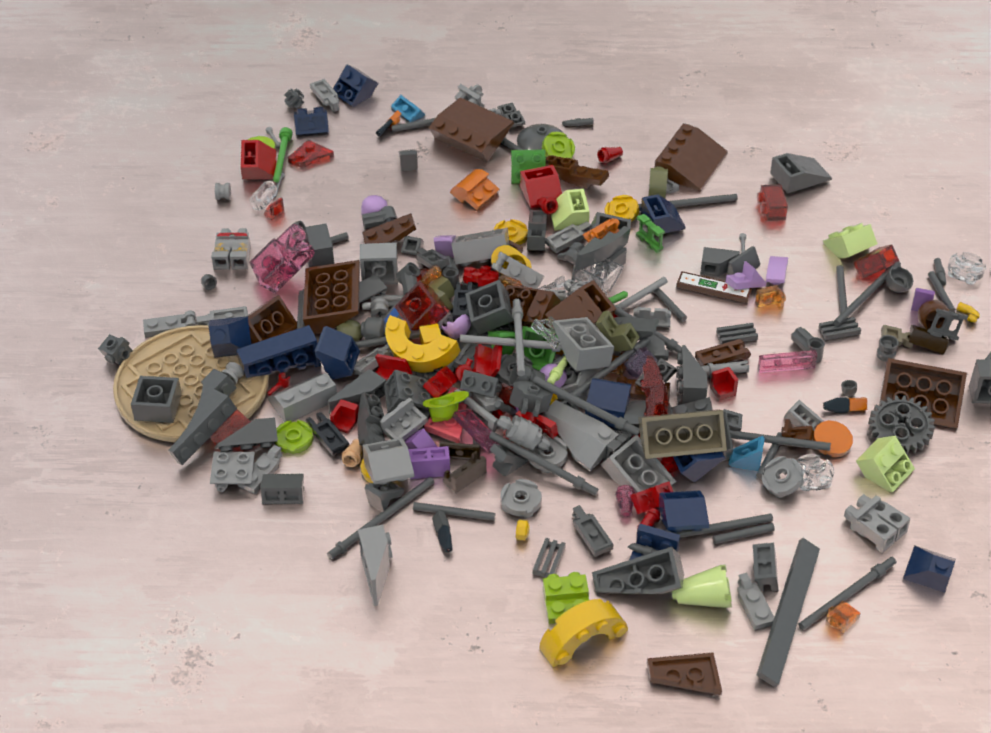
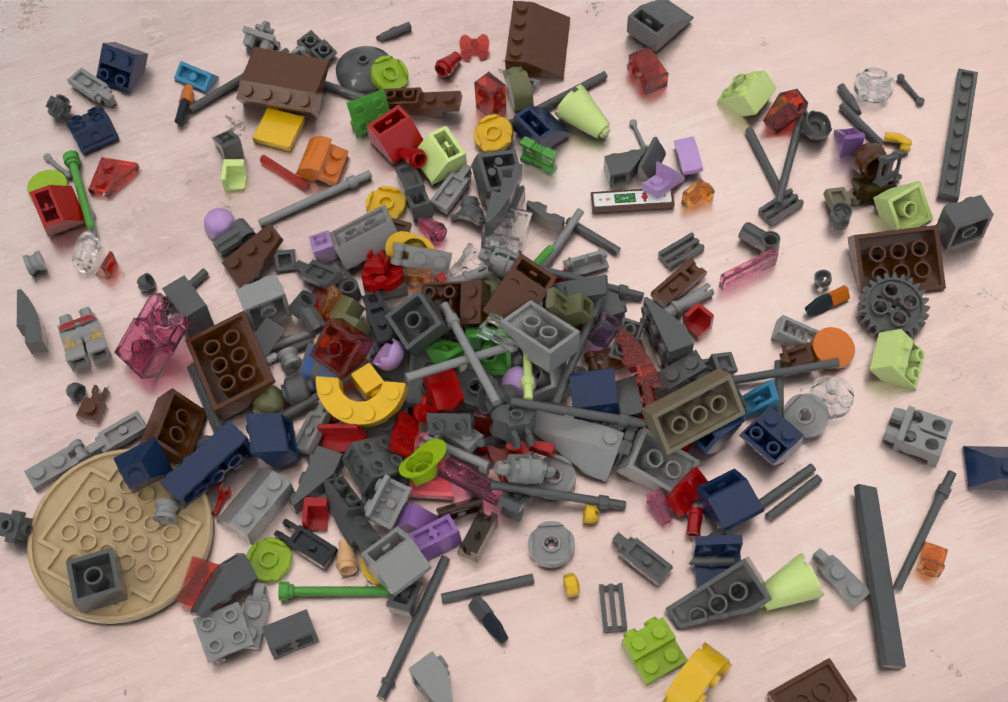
camera: 20 degrees left, 15 degrees up
dark grey arch [168,369,237,465] -> none
orange hinge [583,218,620,243] -> none
dark grey hinge [753,542,779,592] -> none
none -> dark grey slope [16,289,49,354]
none -> reddish brown plate [76,385,109,425]
none -> yellowish green panel [221,159,247,191]
none -> yellow tile [252,108,305,152]
none -> light grey bar [258,170,372,227]
none -> clear red bar [260,155,311,191]
none -> bright green piece [278,582,391,601]
none -> red tile [363,249,391,274]
none -> clear pink cone [417,216,447,242]
none -> clear red piece [459,34,489,61]
none -> clear red brick [474,71,506,116]
none -> dark grey slope [526,200,565,235]
none -> yellowish green cone [555,84,611,139]
none -> yellow hinge [582,504,600,524]
none -> dark blue slope [739,406,804,466]
none -> yellowish green slope [873,181,933,230]

